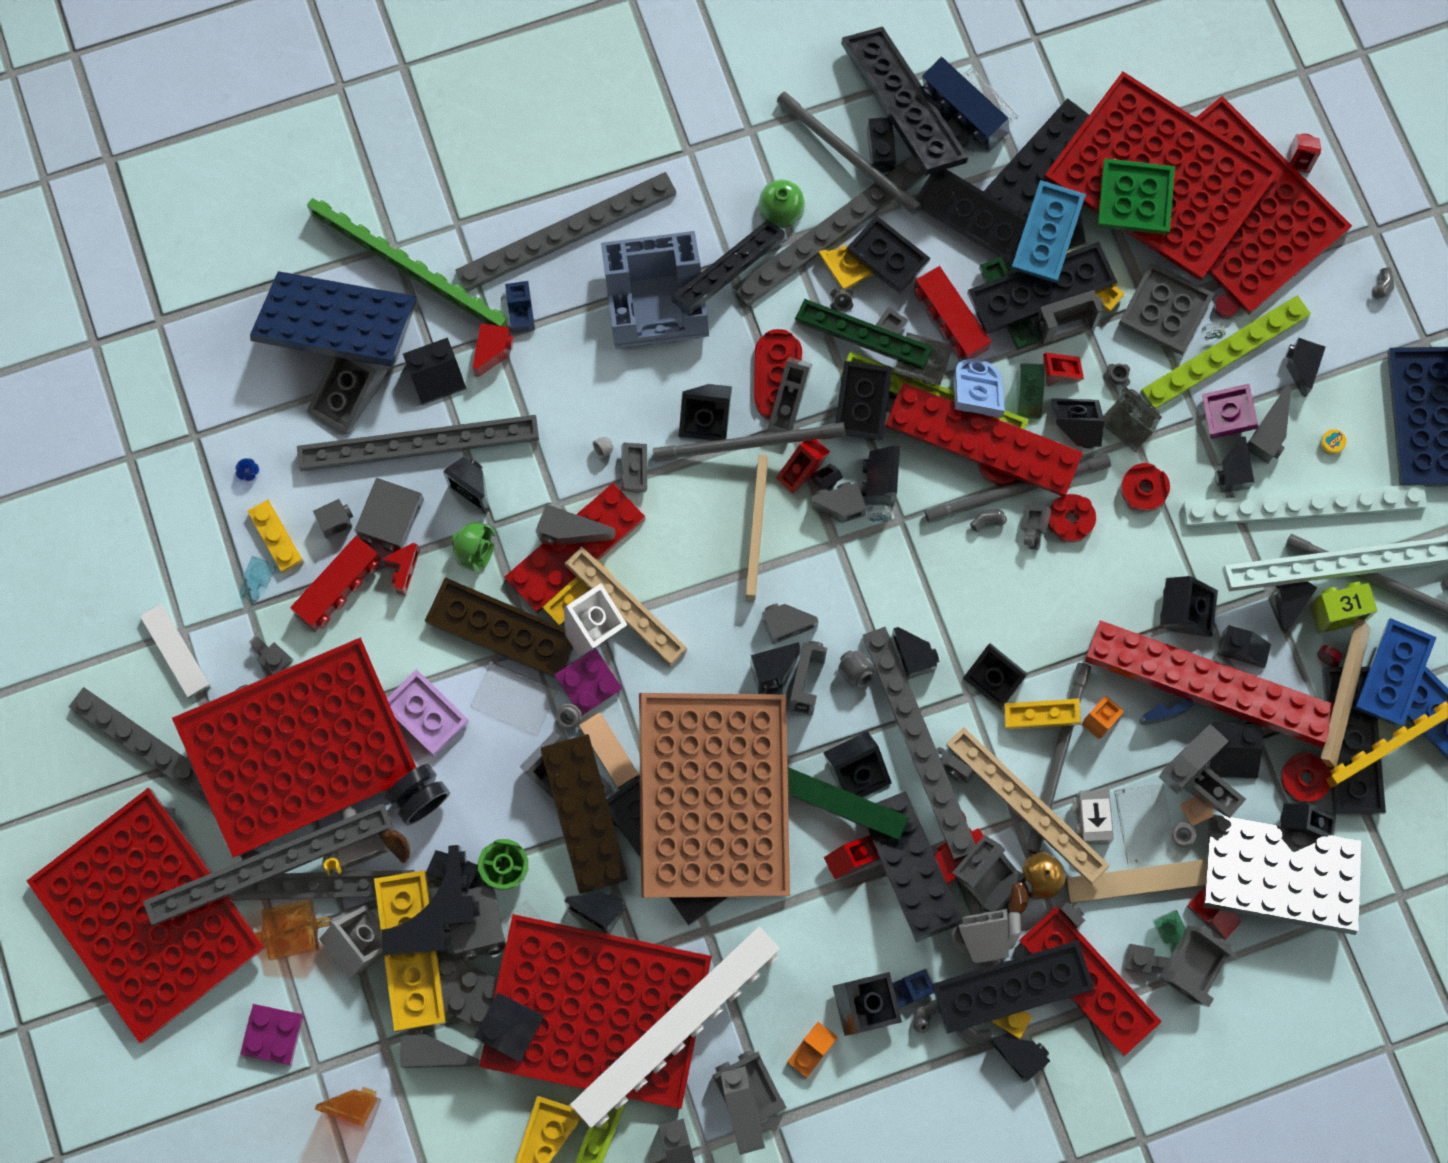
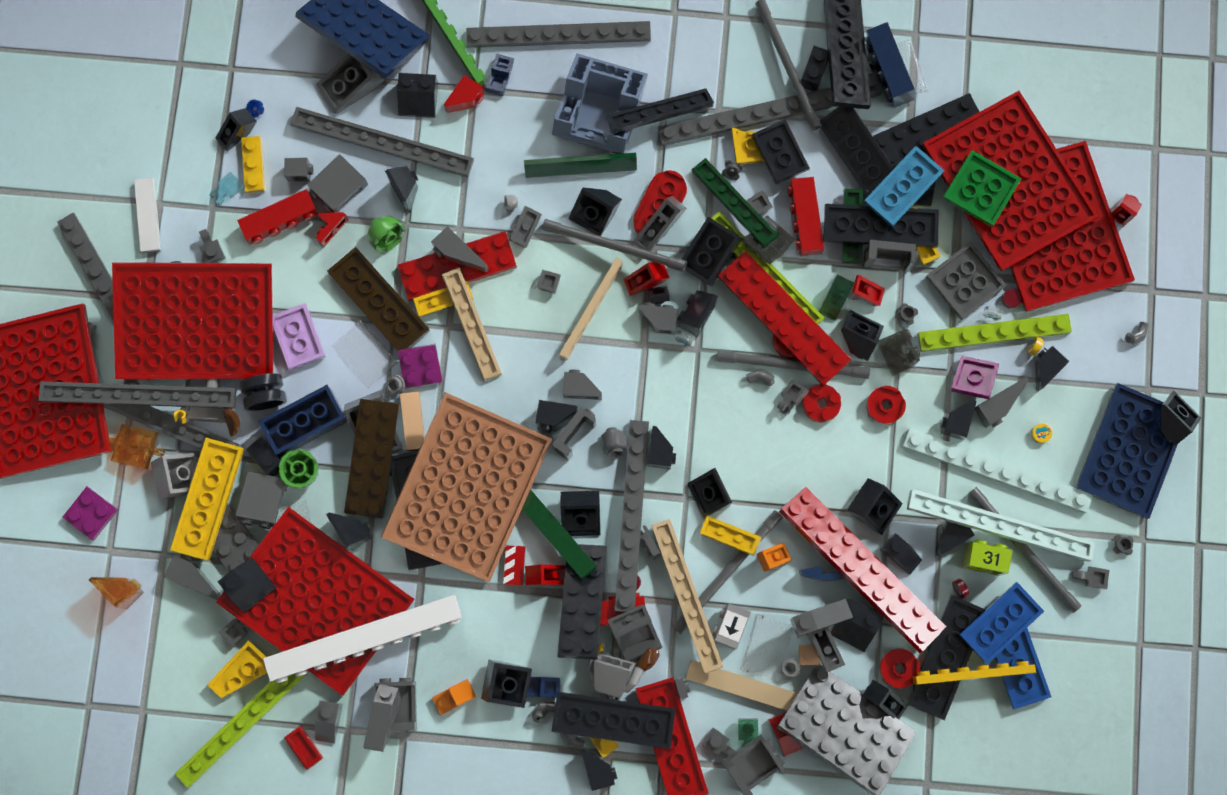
camera: 25 degrees right, 5 degrees up
black arch [381,845,481,957] -> none
white slope [564,584,627,656] -> none
bright green cylinder [758,179,805,228] -> none
light blue plate [953,359,1005,418] -> none
pearl gold piece [1022,852,1066,900] -> none
tan tile [1321,619,1371,768] -> none
none -> black slope [215,108,257,151]
none -> dark grey plate [219,619,248,647]
none -> dark blue brick [258,385,348,458]
none -> red tile [503,545,526,586]
none -> dark green tile [524,152,637,178]
none -> dark grey plate [537,269,561,294]
none -> yellow tile [1027,336,1044,356]

